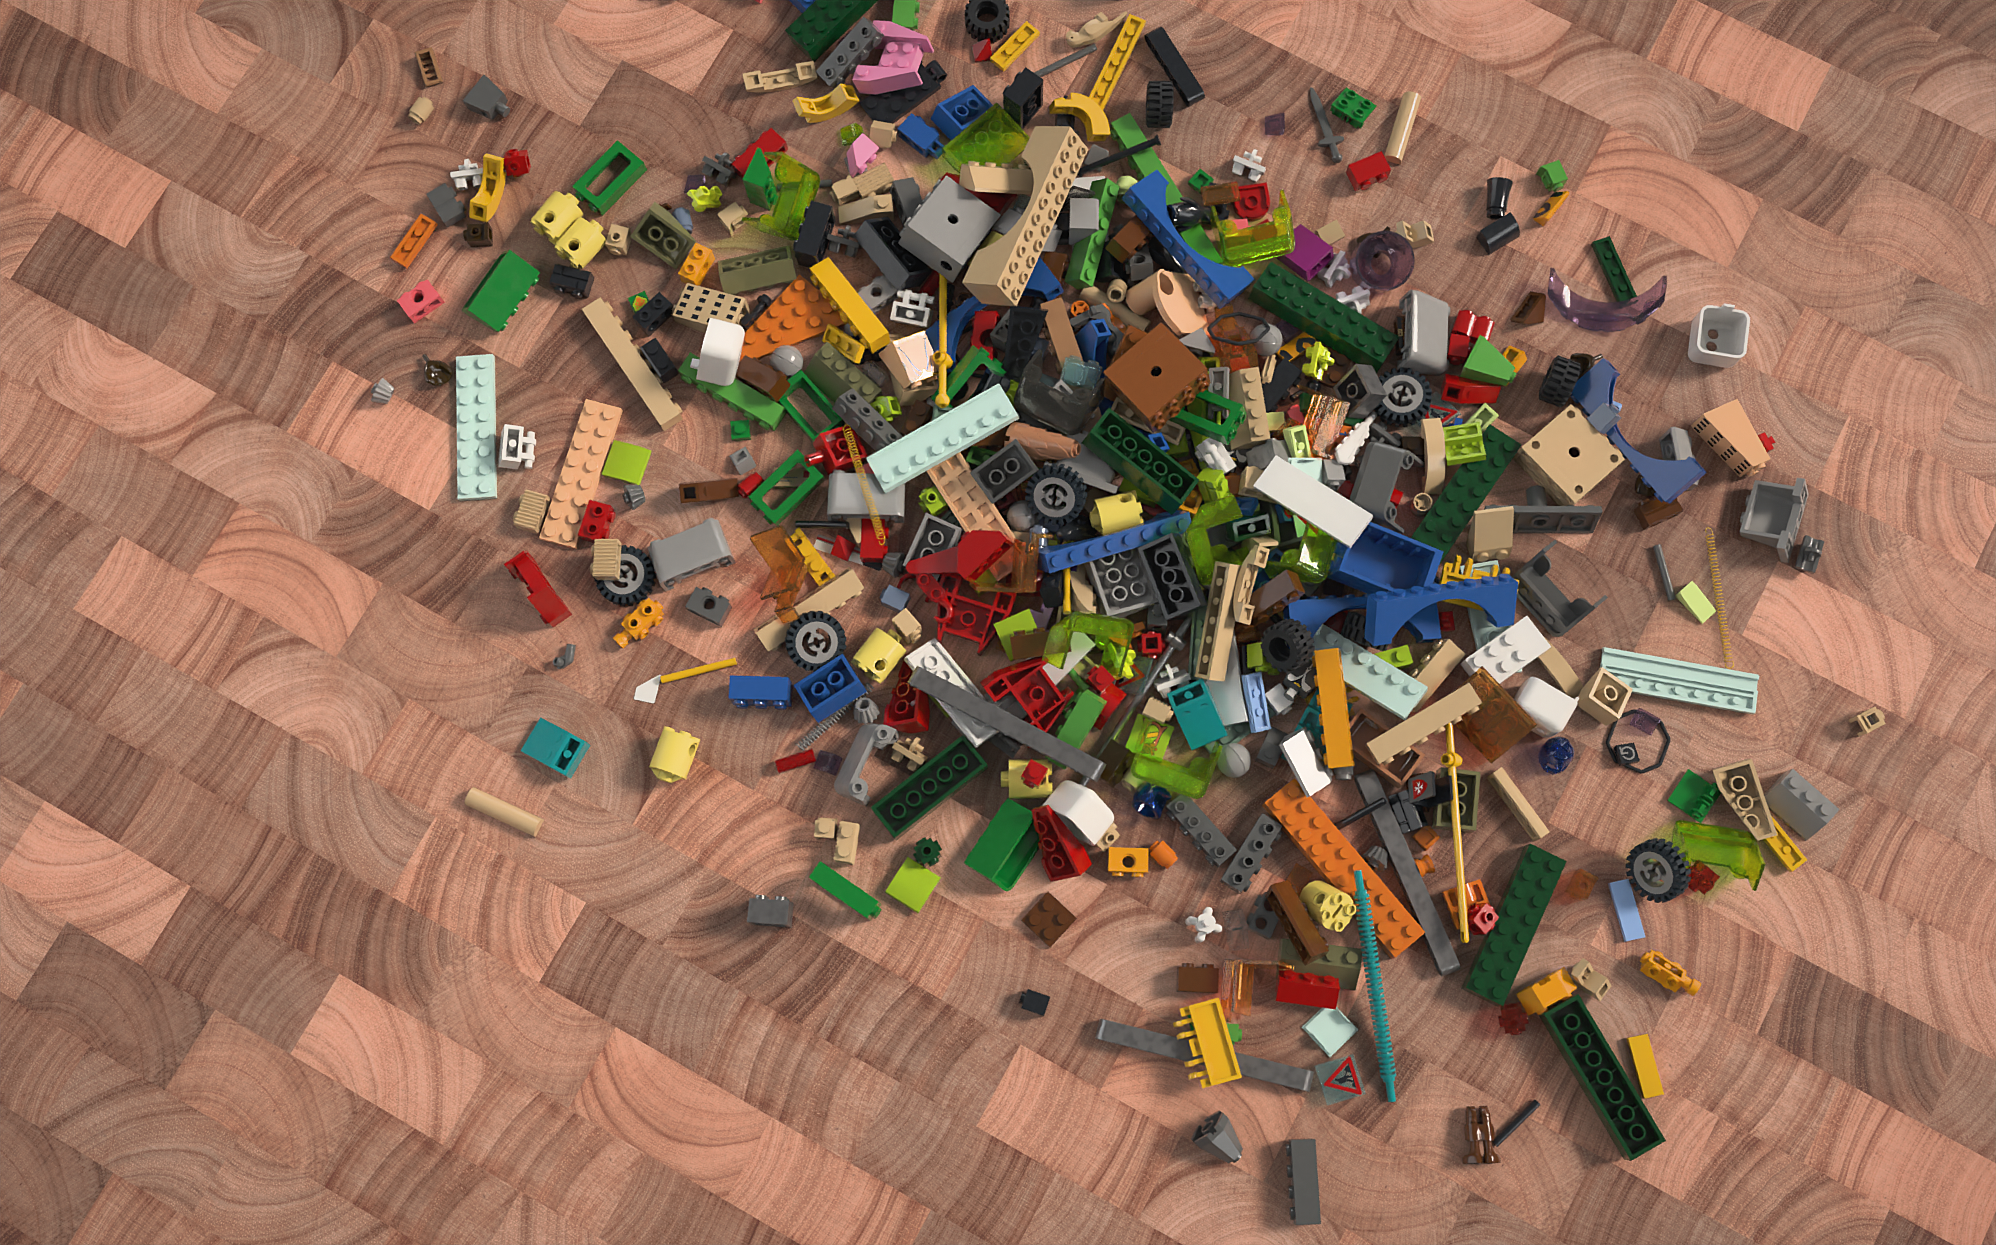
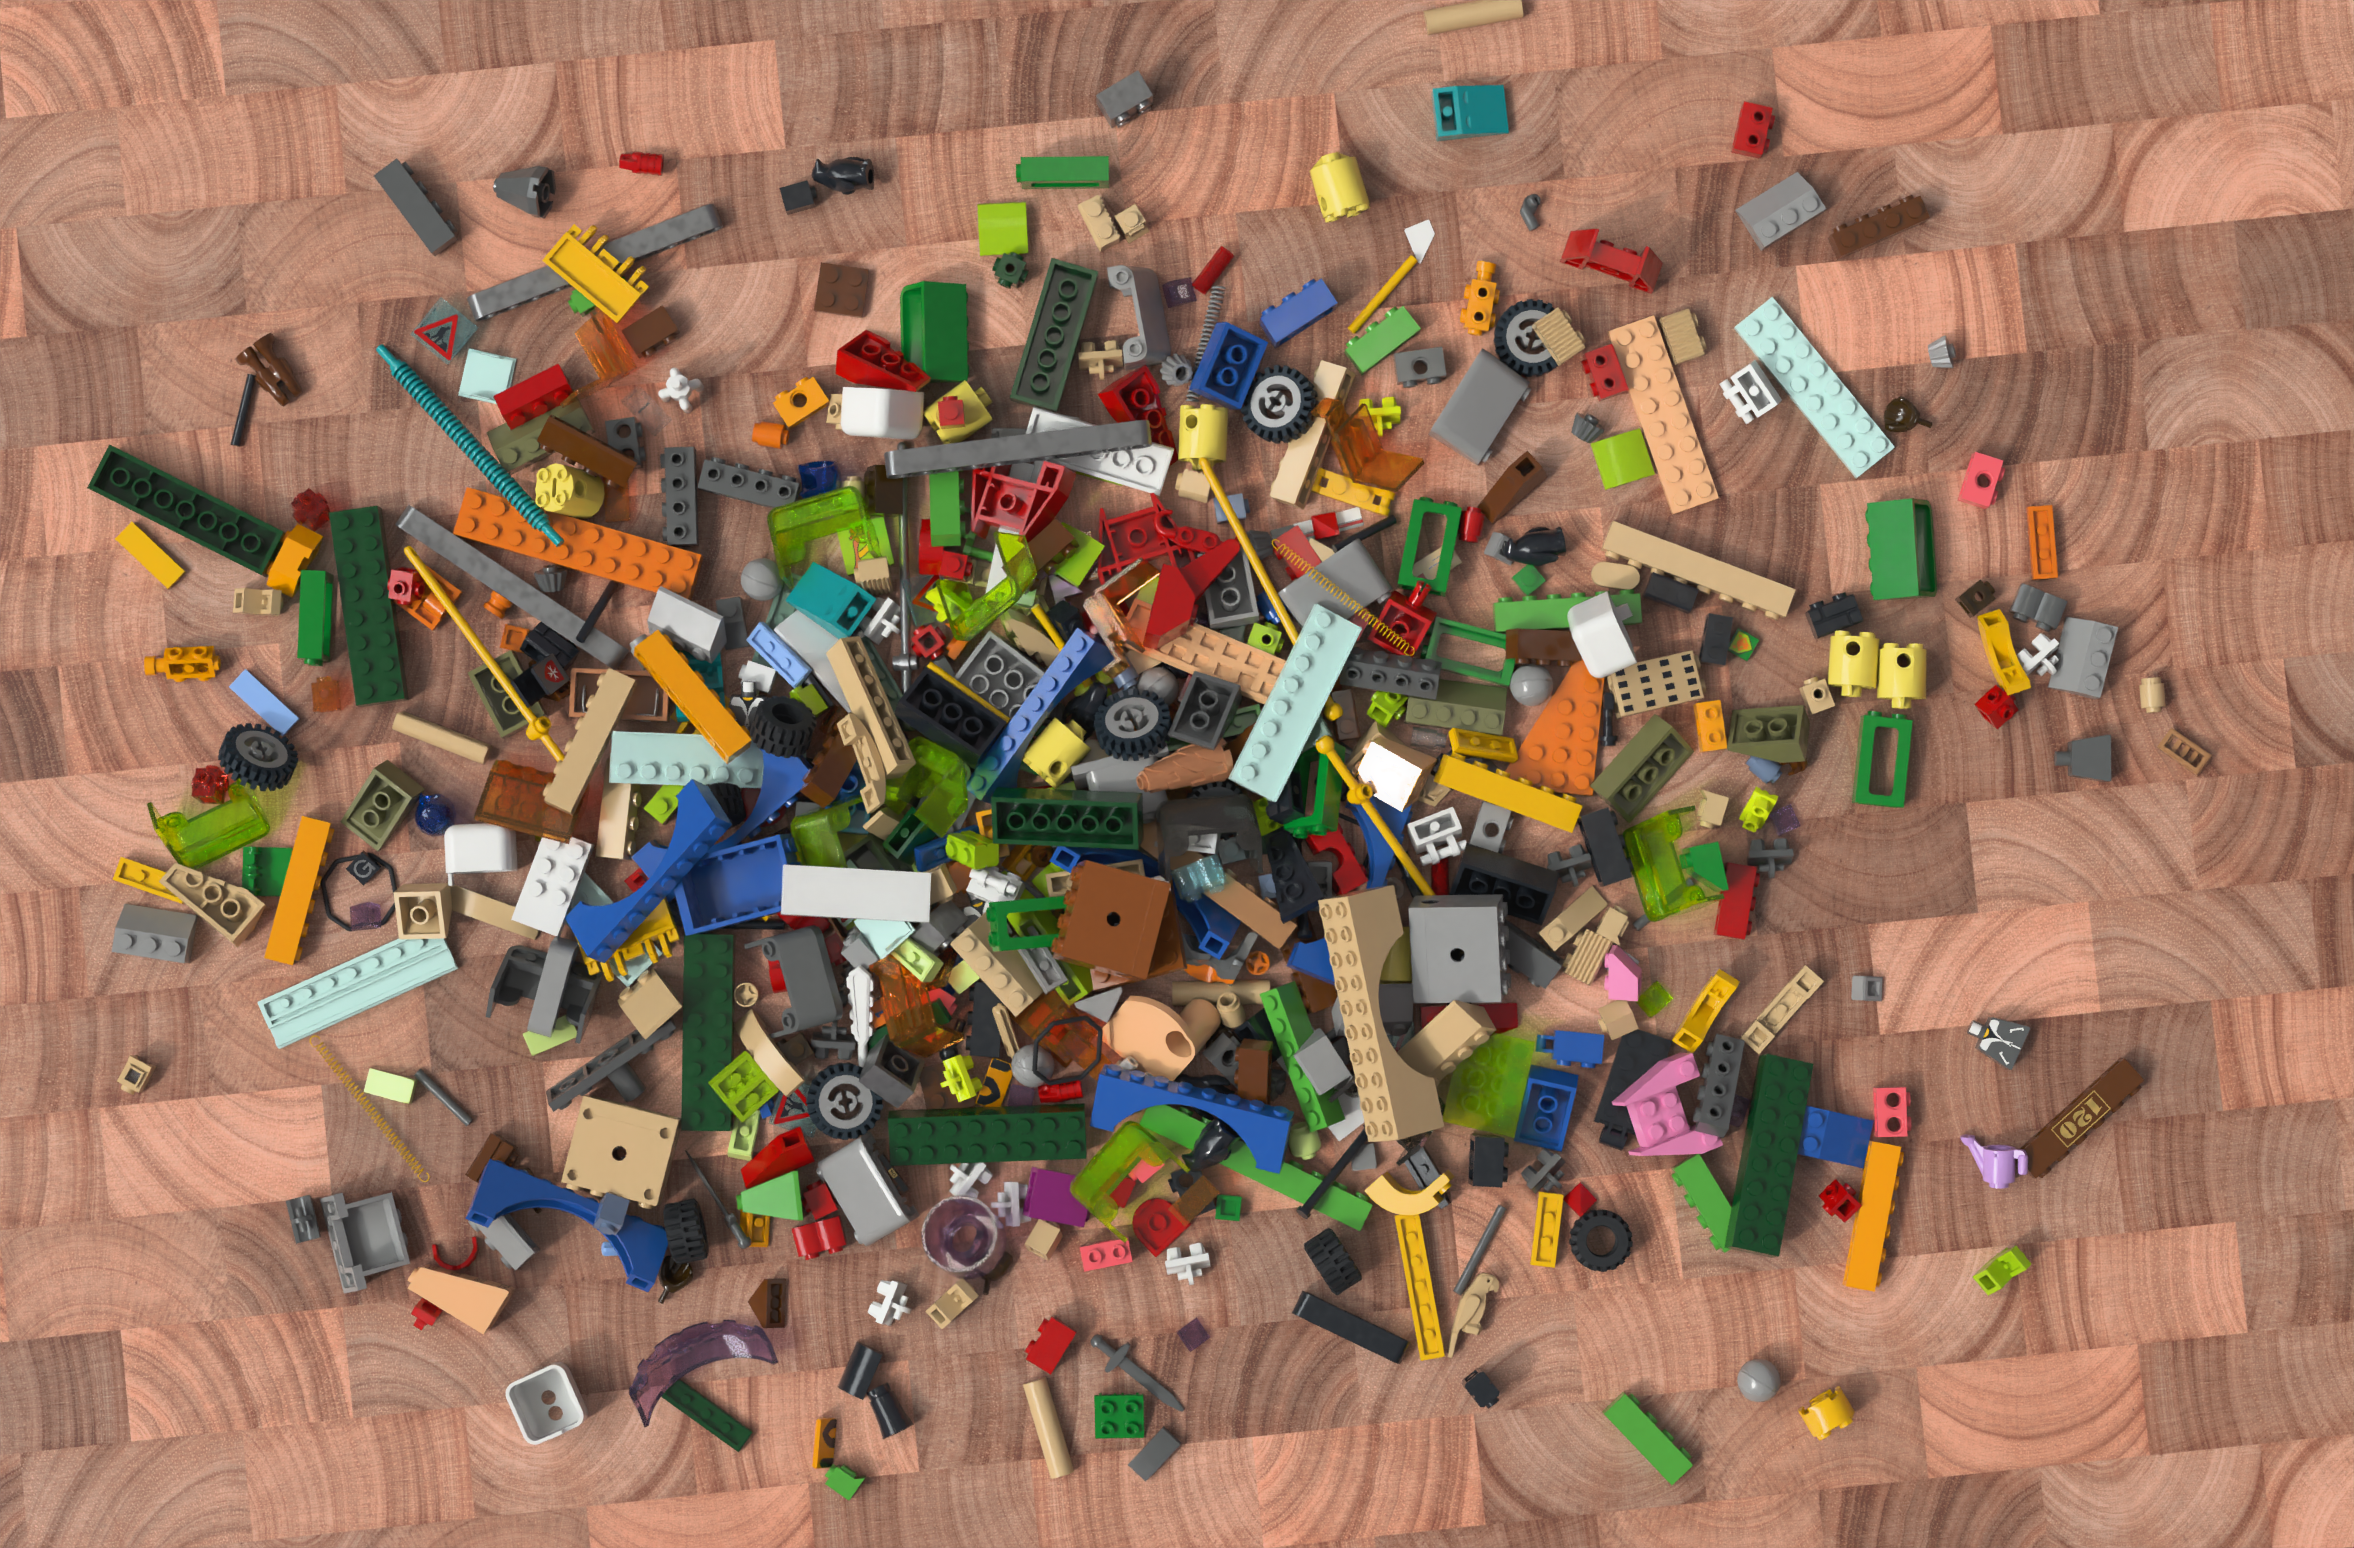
camera: 135 degrees right, 10 degrees up
none -> light orange brick [264,816,335,965]
none -> green piece [297,570,334,666]
none -> olive slope [340,760,425,851]
none -> red helmet [432,1236,479,1270]
none -> yellowish green slope [523,1015,577,1056]
none -> light grey beam [527,936,579,1038]
none -> red hinge [619,152,664,176]
none -> dark grey sword [685,1151,752,1249]
none -> black animal [811,157,874,195]
none -> white hips [868,1280,912,1326]
none -> yellow bar [927,661,1010,726]
none -> red hinge [1038,1080,1084,1103]
none -> coral brick [1080,1236,1133,1272]
none -> dark grey slope [1128,1426,1181,1482]
none -> yellow bar [1199,457,1343,721]
none -> blue brick [1256,591,1289,625]
none -> bright green brick [1344,306,1421,375]
none -> neon yellow hips [1356,397,1401,437]
none -> black animal [1503,527,1566,566]
none -> dark grey hips [1521,1148,1566,1194]
none -> tan tile [1591,562,1640,590]
none -> red brick [1731,101,1775,159]
none -> light grey slope [1735,172,1826,251]
none -> reddish brown brick [1828,195,1930,260]
none -> light grey slope [1851,976,1883,1001]
none -> light grey slope [2048,617,2118,700]

